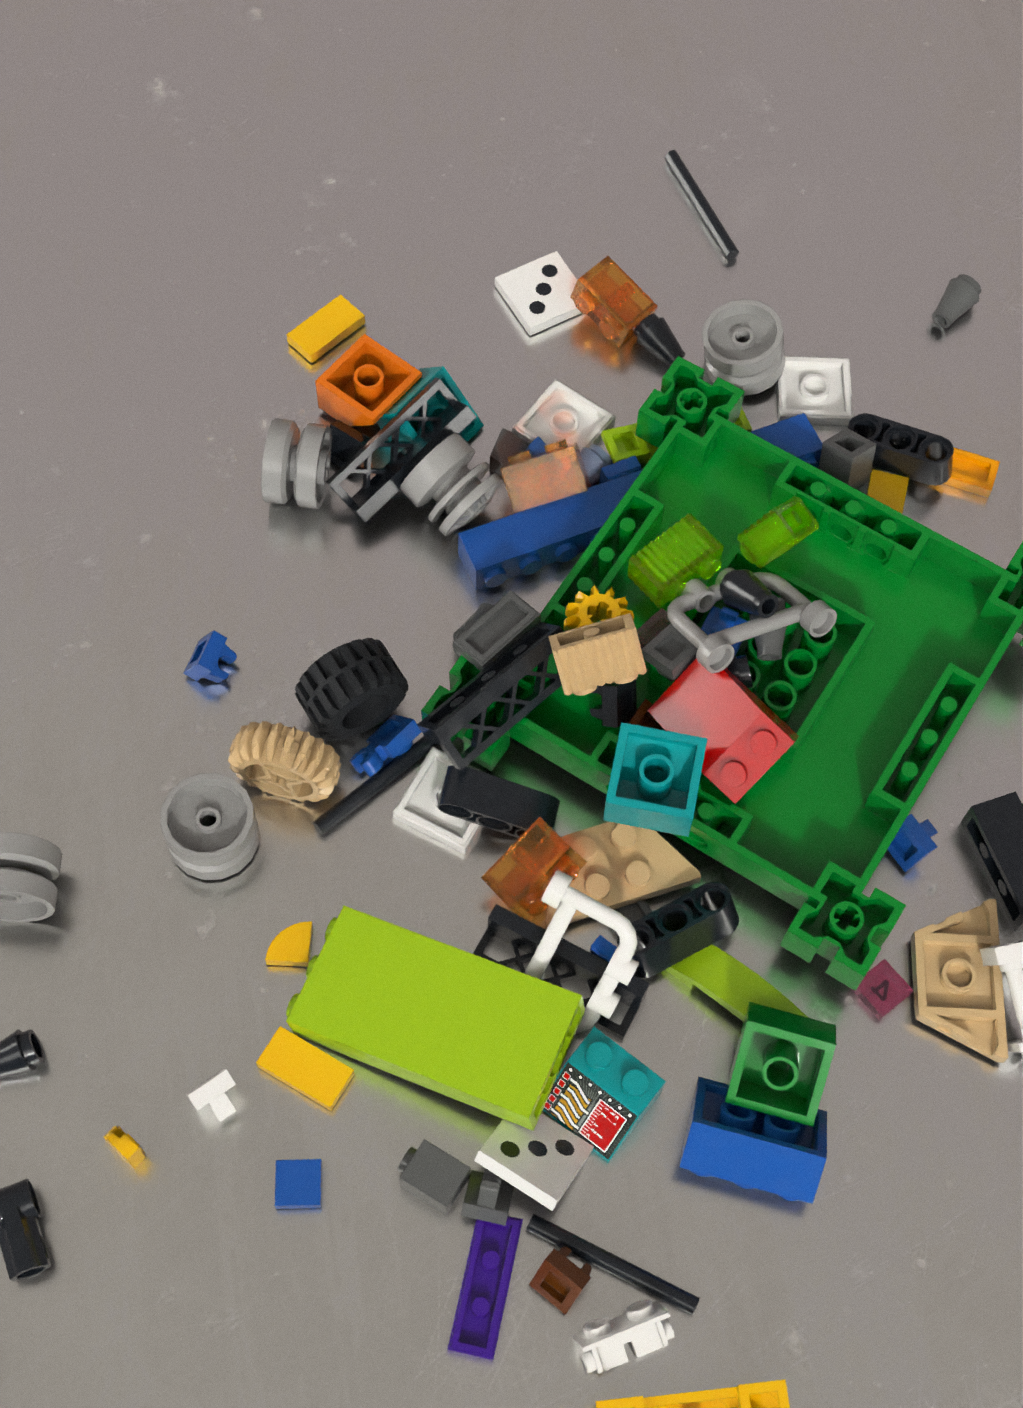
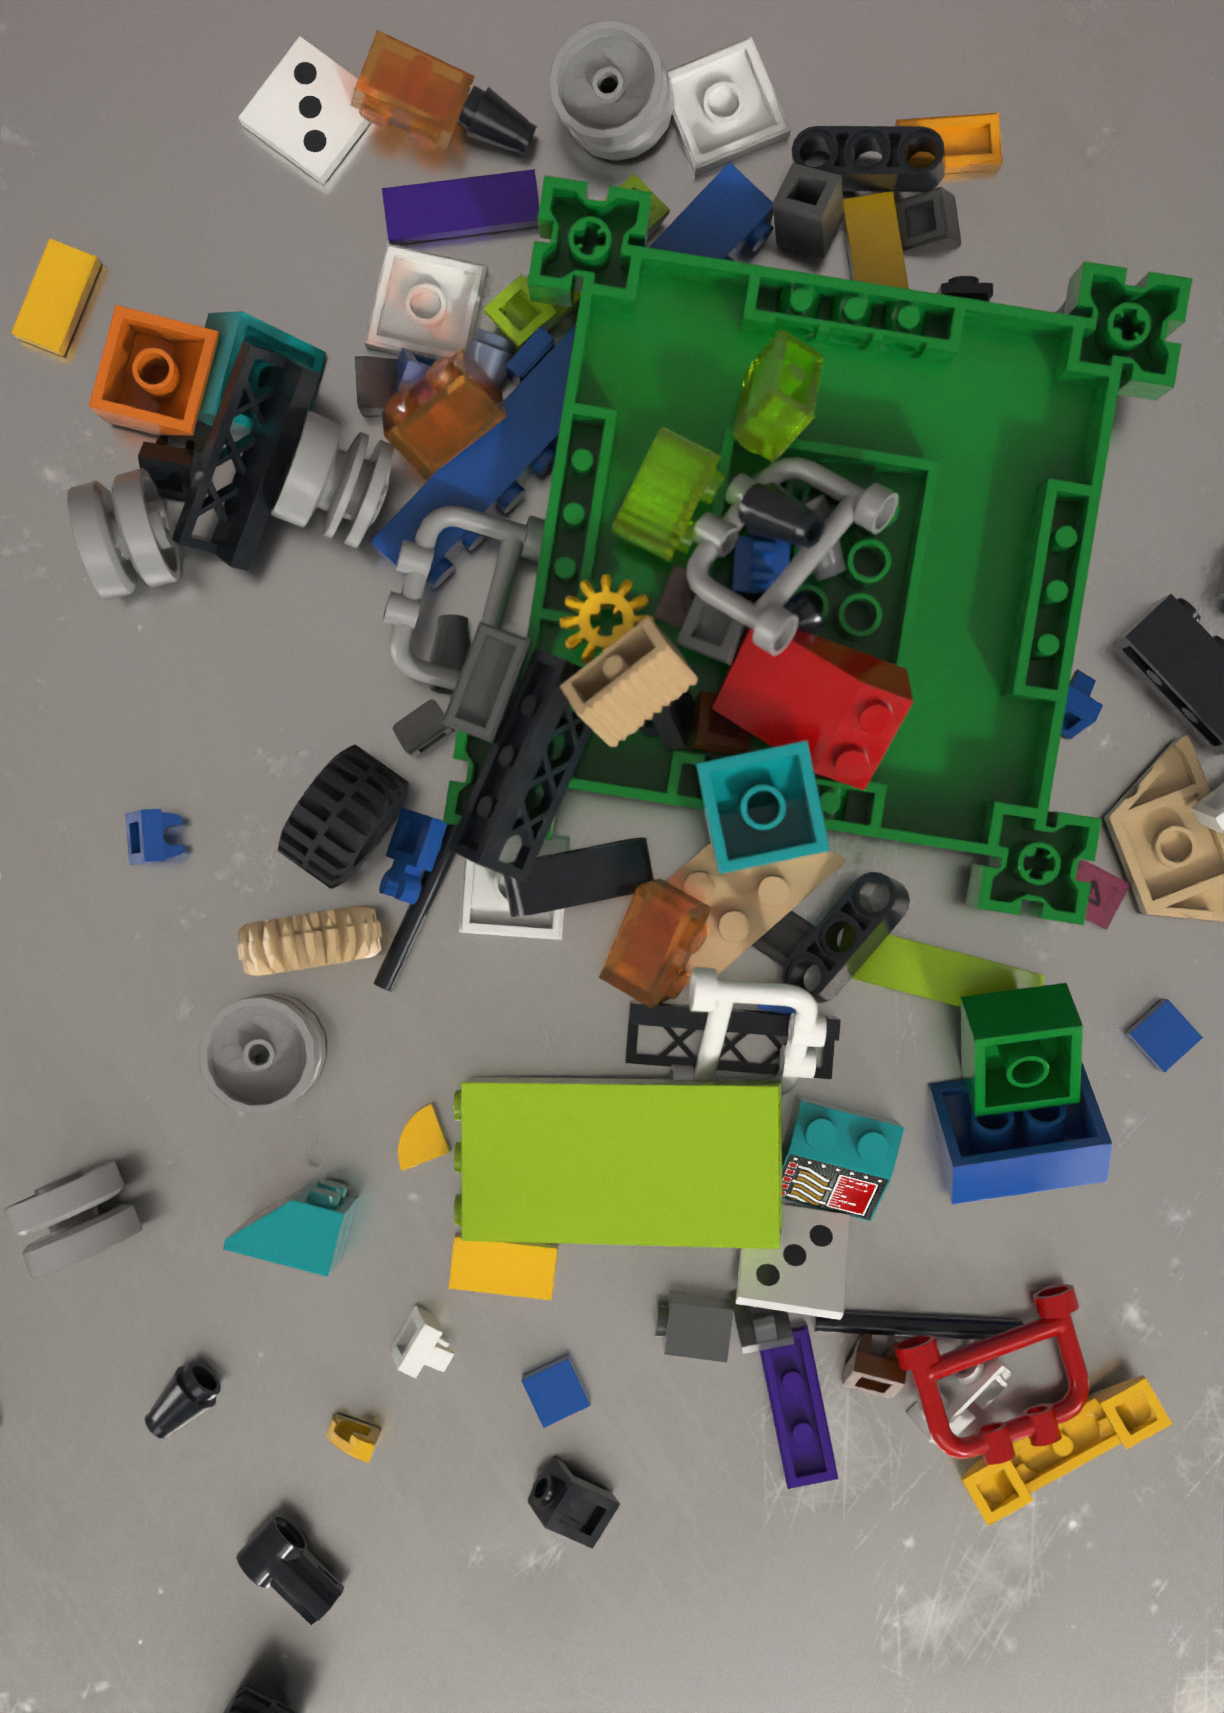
camera: 15 degrees left, 25 degrees up
none -> teal slope [223,1179,359,1277]
none -> dark purple tile [382,169,539,245]
none -> light grey bar [382,505,545,690]
none -> dark grey slope [393,699,453,758]
none -> black bracket [528,1458,620,1549]
none -> red bar [894,1284,1090,1465]
none -> dark grey slope [895,186,961,254]
none -> blue tile [1125,998,1203,1073]

